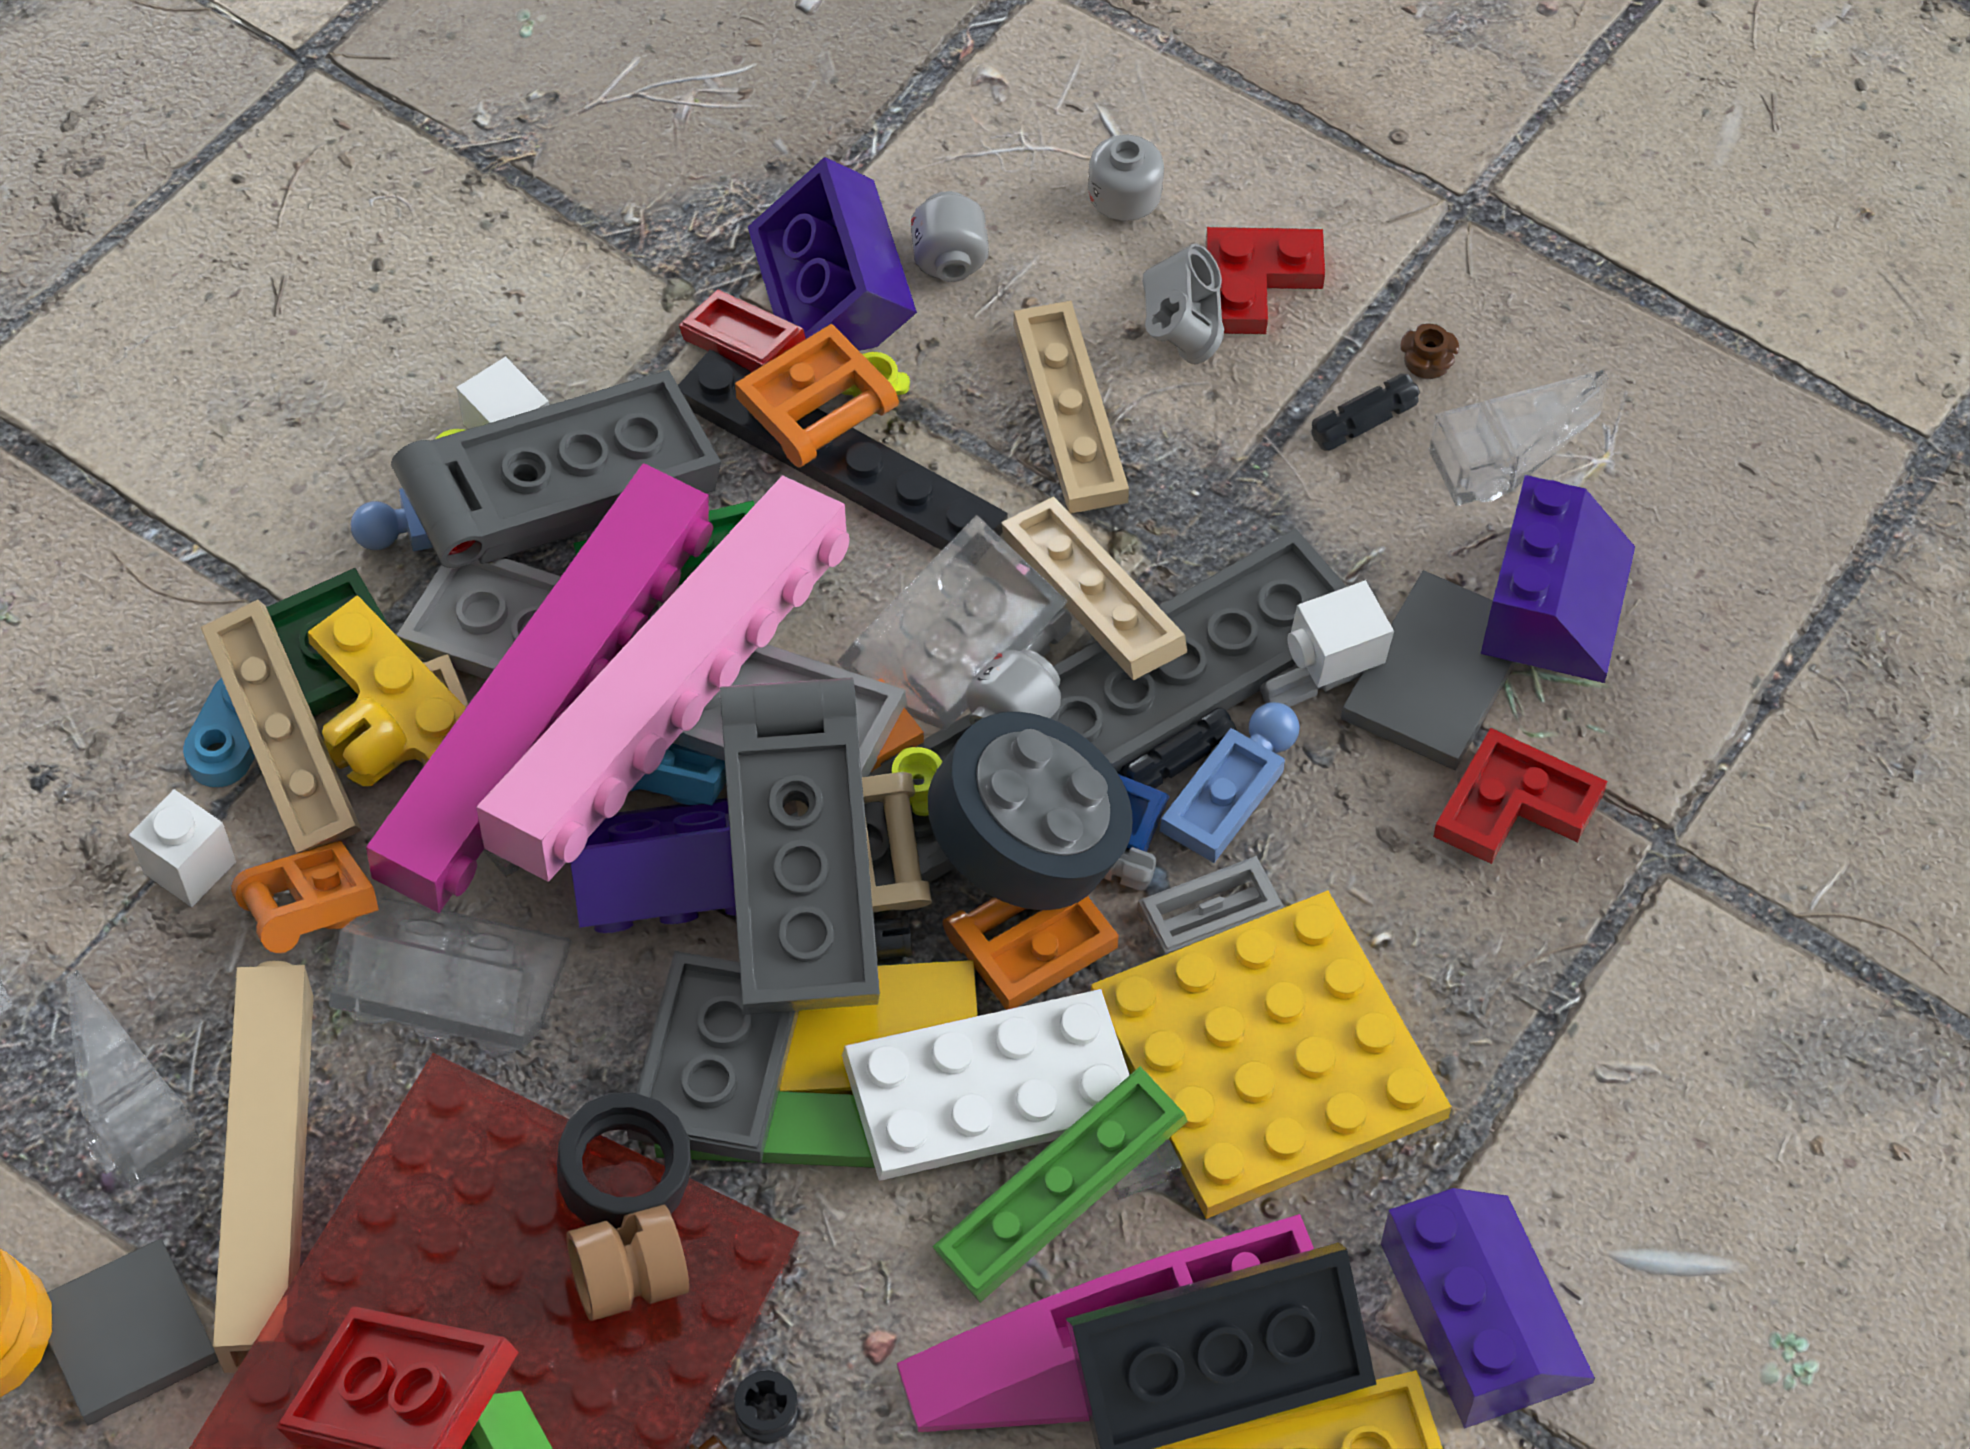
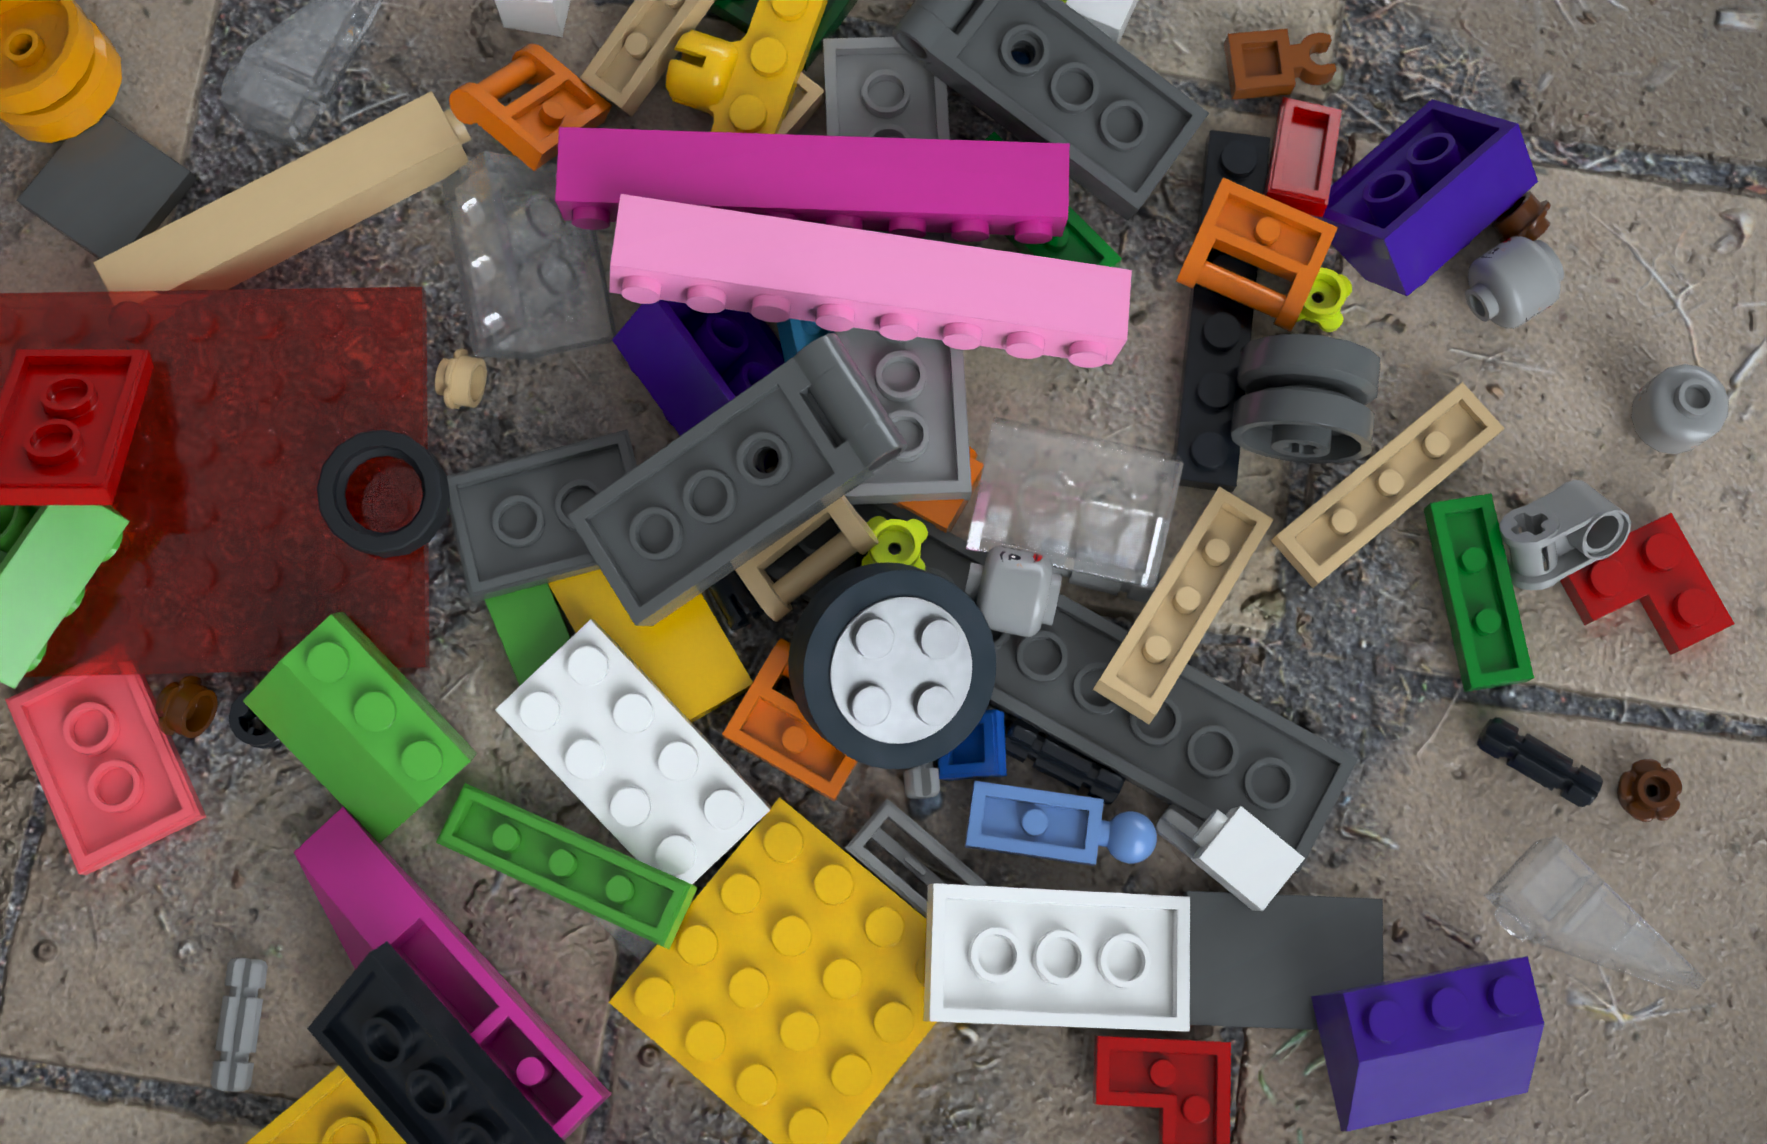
camera: 60 degrees right, 20 degrees up
medium nougat wheel [566,1204,689,1321] -> none
none -> bright green slope [243,612,477,844]
none -> tan plate [435,348,487,409]
none -> white plate [923,883,1190,1031]
none -> dark orange plate [1224,29,1336,100]
none -> dark grey wheel [1231,334,1381,464]
none -> green plate [1423,493,1534,692]
none -> reddish brown plate [1492,191,1551,243]

